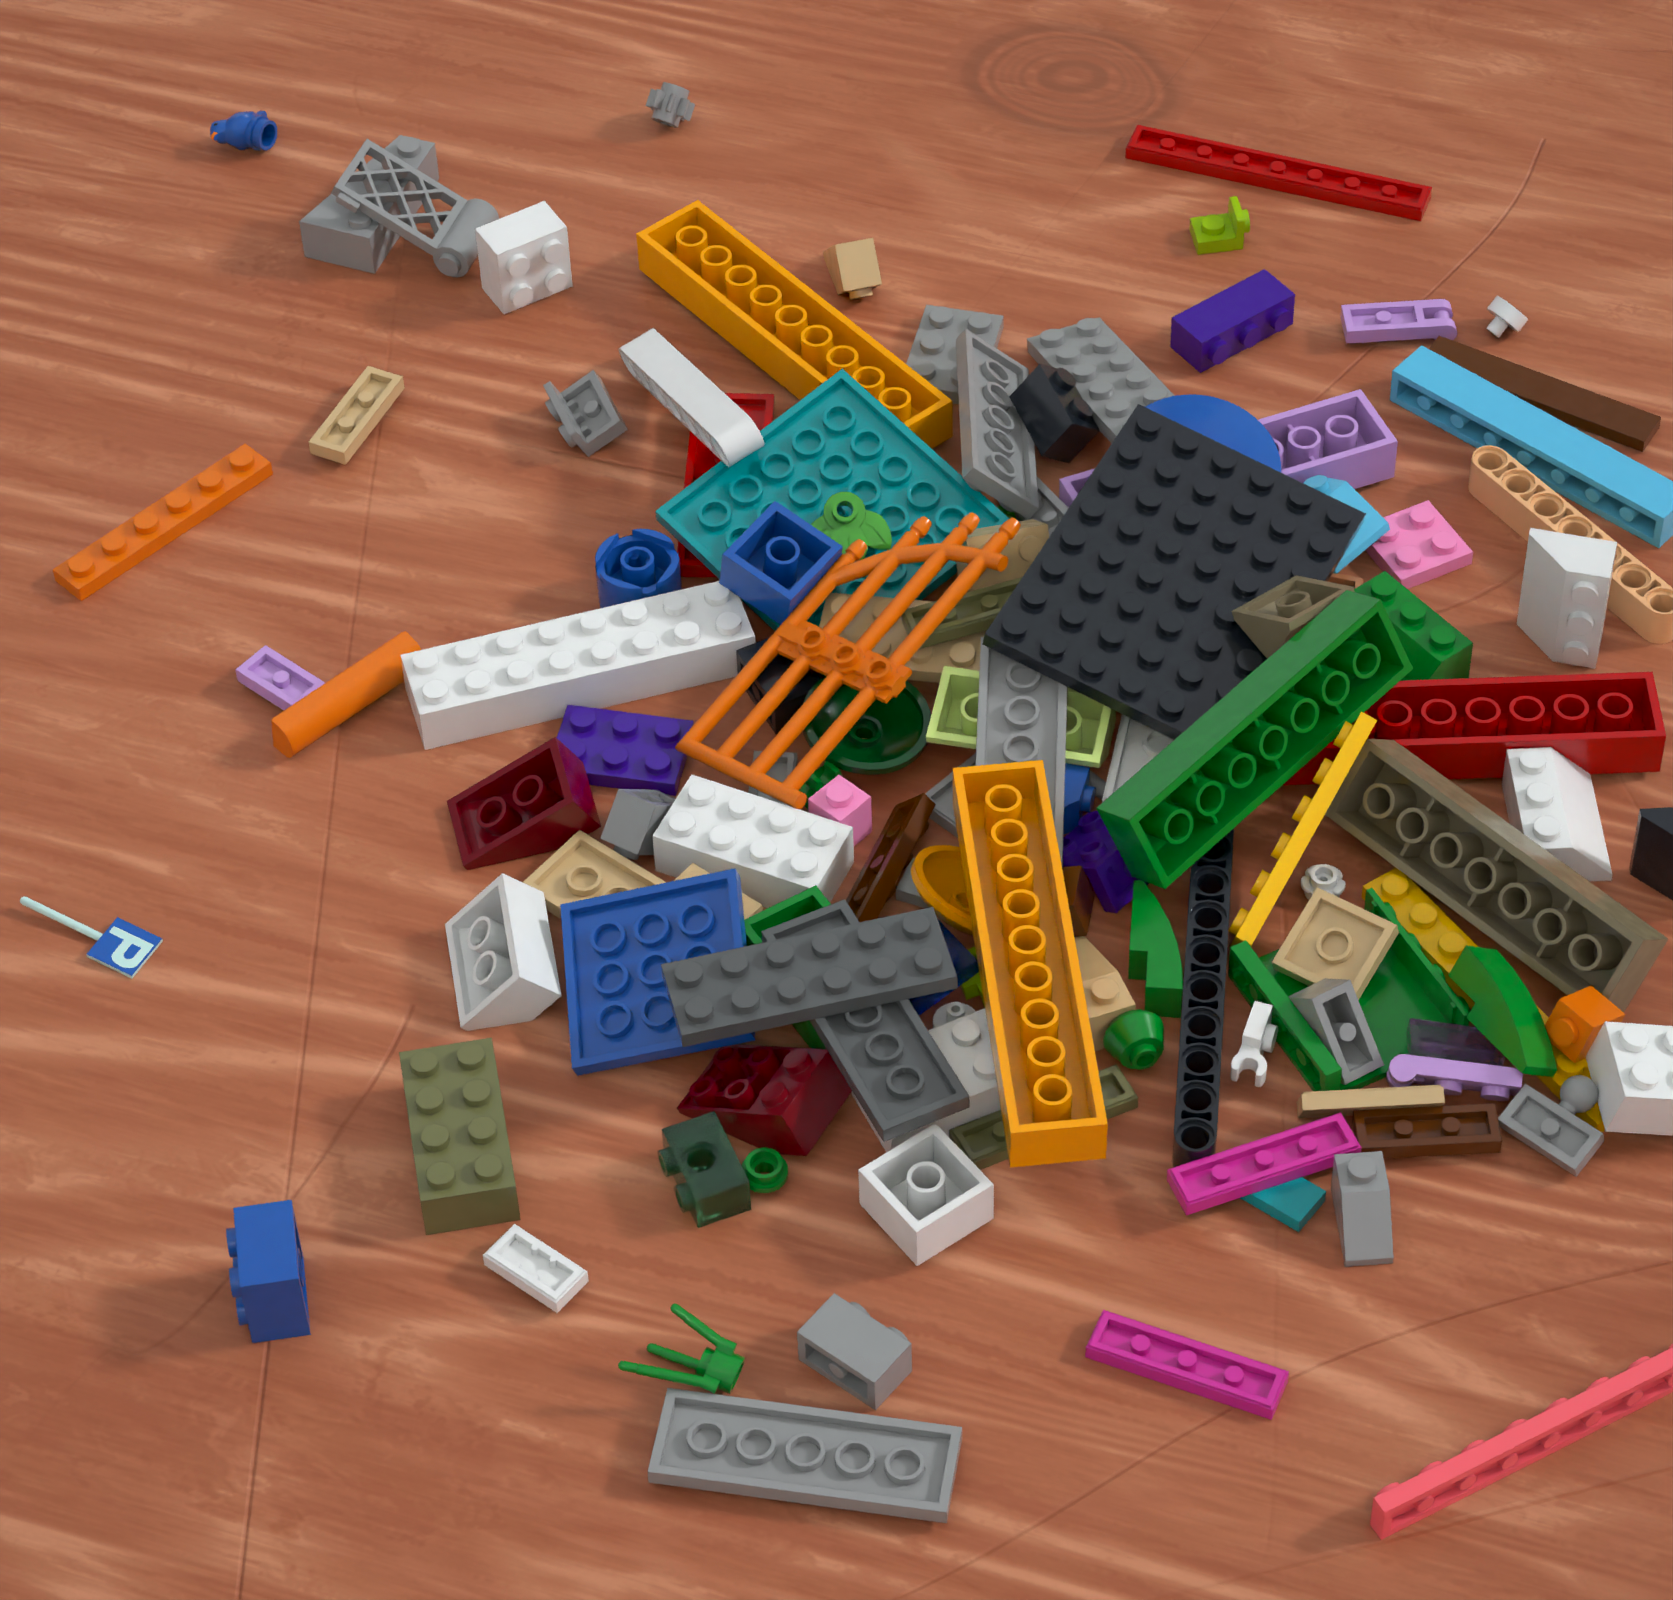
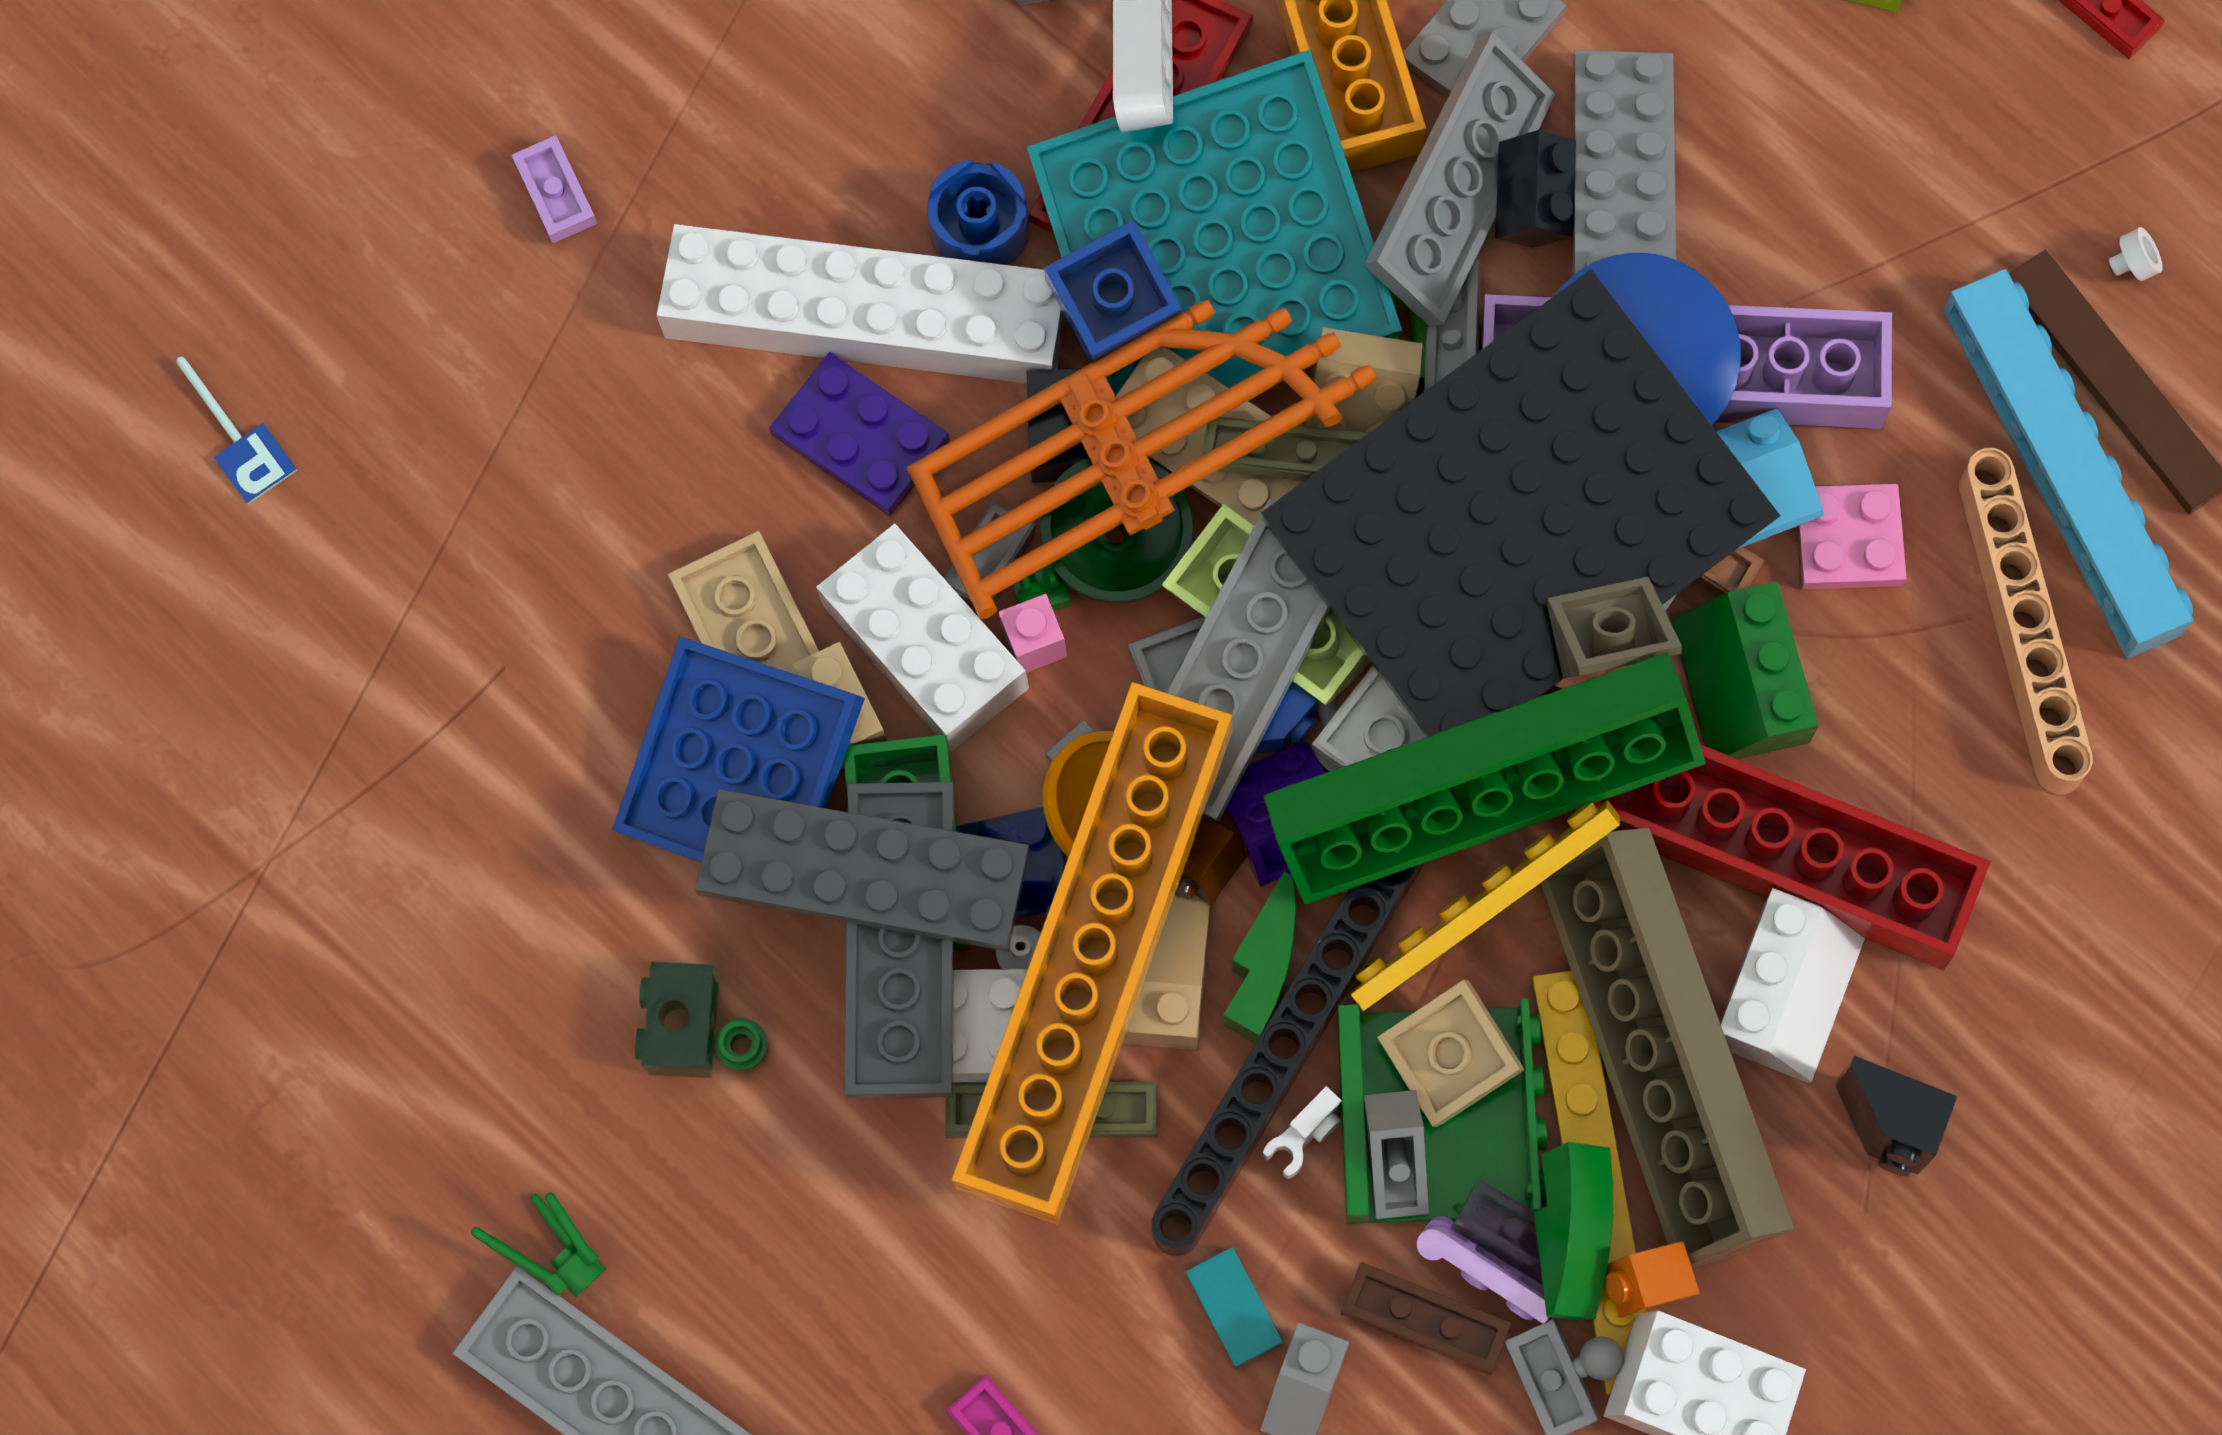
camera: 30 degrees right, 25 degrees up
blue brick [226,1200,311,1343] -> none
orange brick [271,631,422,758] -> none
olive brick [399,1038,521,1235] -> none
white slope [445,873,562,1031] -> none
dark red slope [447,737,601,870] -> none
white plate [483,1224,589,1313] -> none
light grey slope [600,789,676,860] -> none
dark red slope [677,1044,852,1156] -> none
light grey brick [797,1293,912,1411] -> none
bright green plate [811,492,892,560] -> none
reddish brown plate [846,793,936,922] -> none
white brick [858,1123,994,1266] -> none
green cone [1103,1009,1164,1070] -> none
dark pink tile [1166,1112,1362,1216] -> none
dark purple brick [1170,269,1295,373] -> none
tan tile [1296,1085,1445,1118] -> none
white plate [1301,864,1346,900] -> none
lavender plate [1340,299,1457,344] -> none
white slope [1517,528,1617,669] -> none

